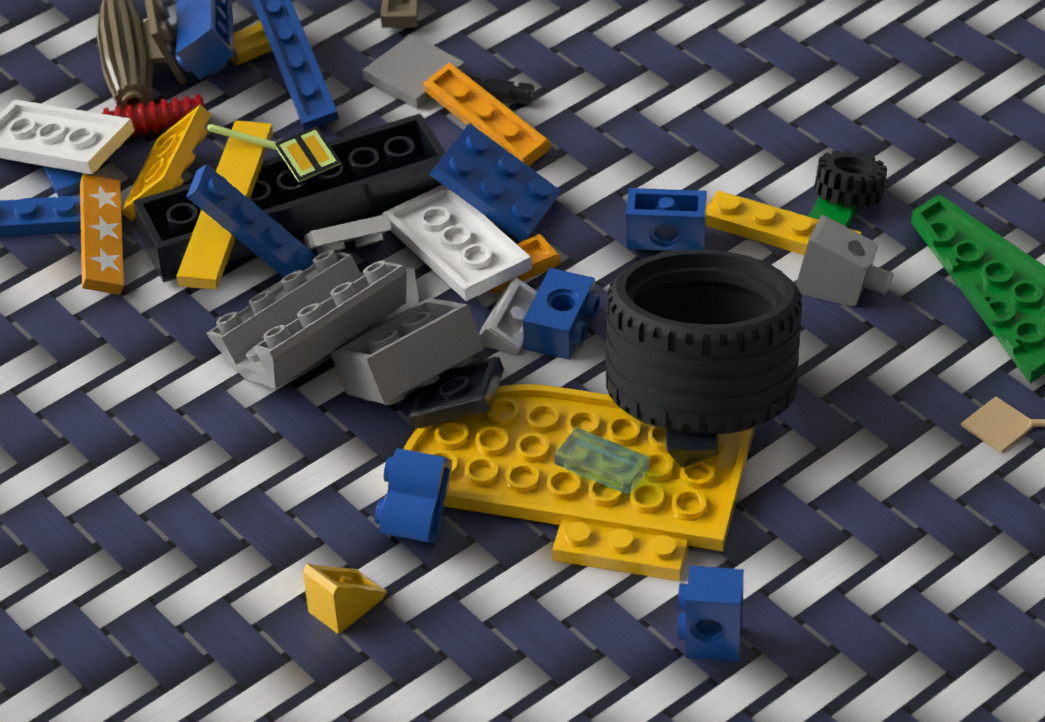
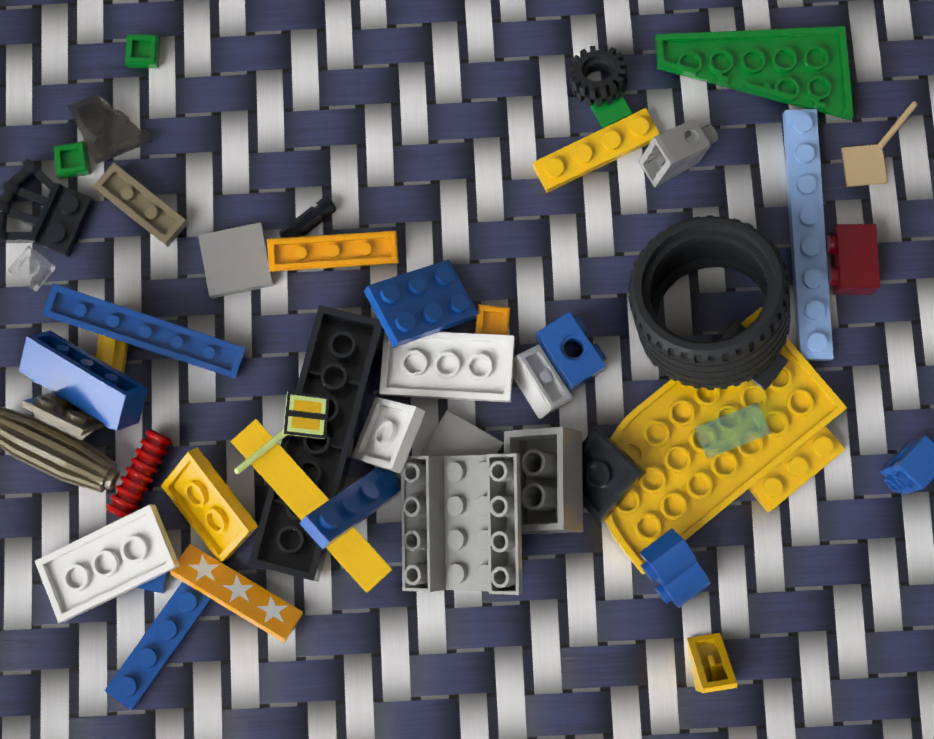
camera: 50 degrees left, 35 degrees up
blue brick [626,188,707,251] -> none
none -> light blue plate [782,109,834,362]
none -> dark red brick [826,224,880,295]

